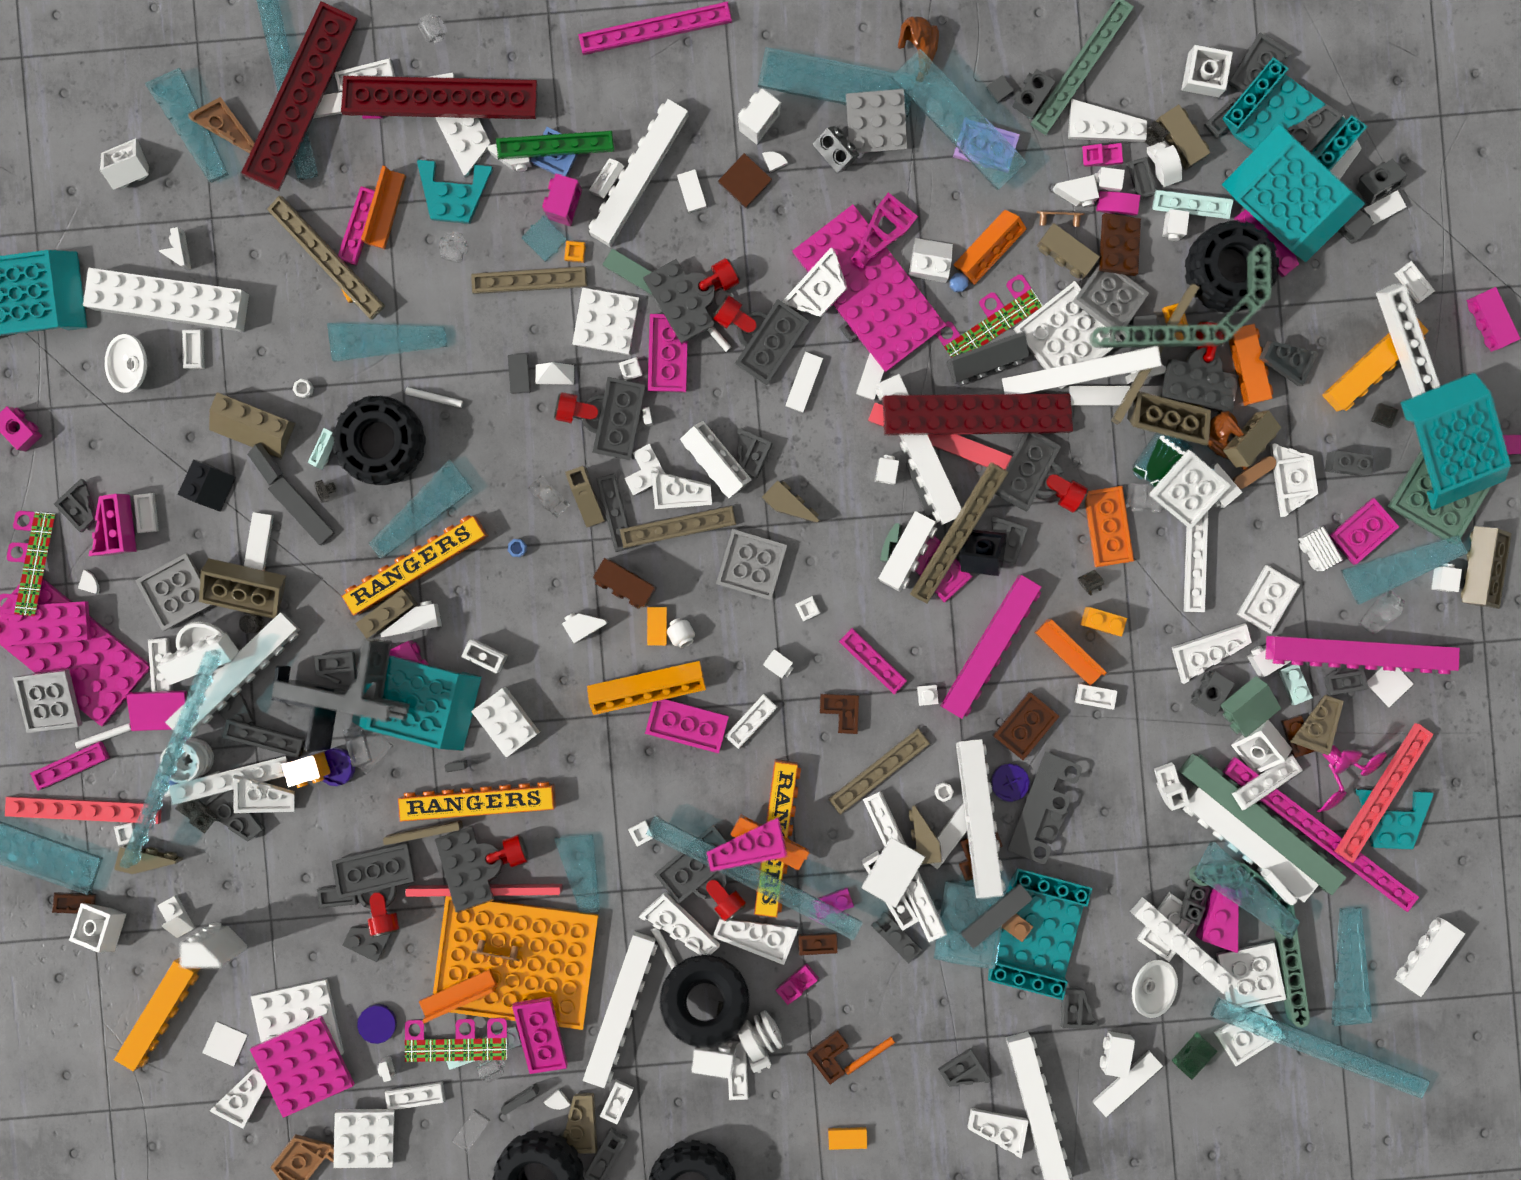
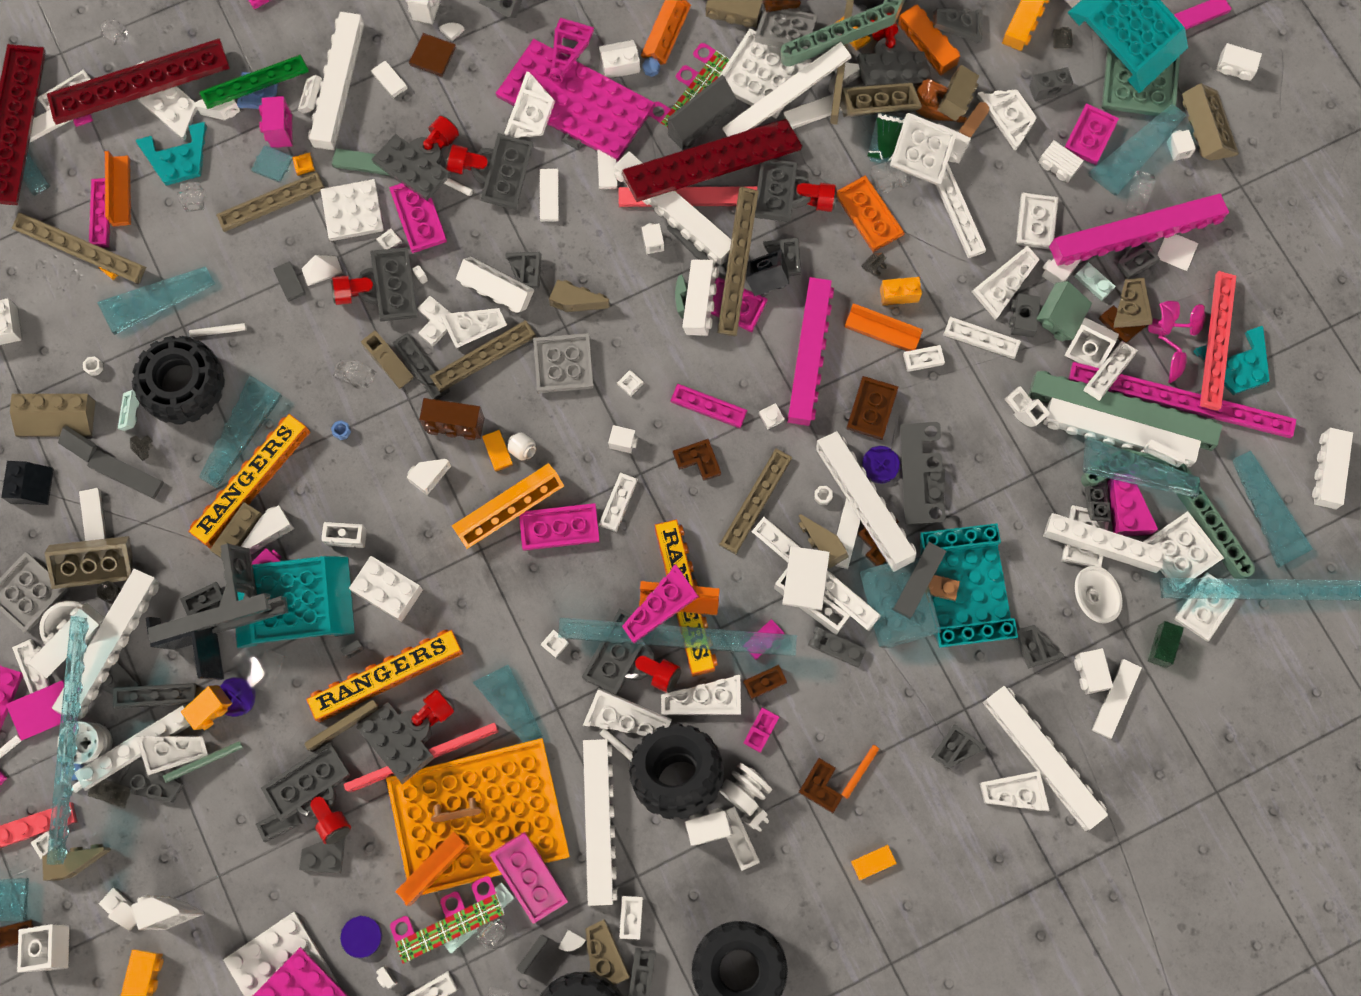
camera: 20 degrees left, 15 degrees down
none -> sand green bar [163,741,243,783]
none -> white tile [944,317,1021,359]

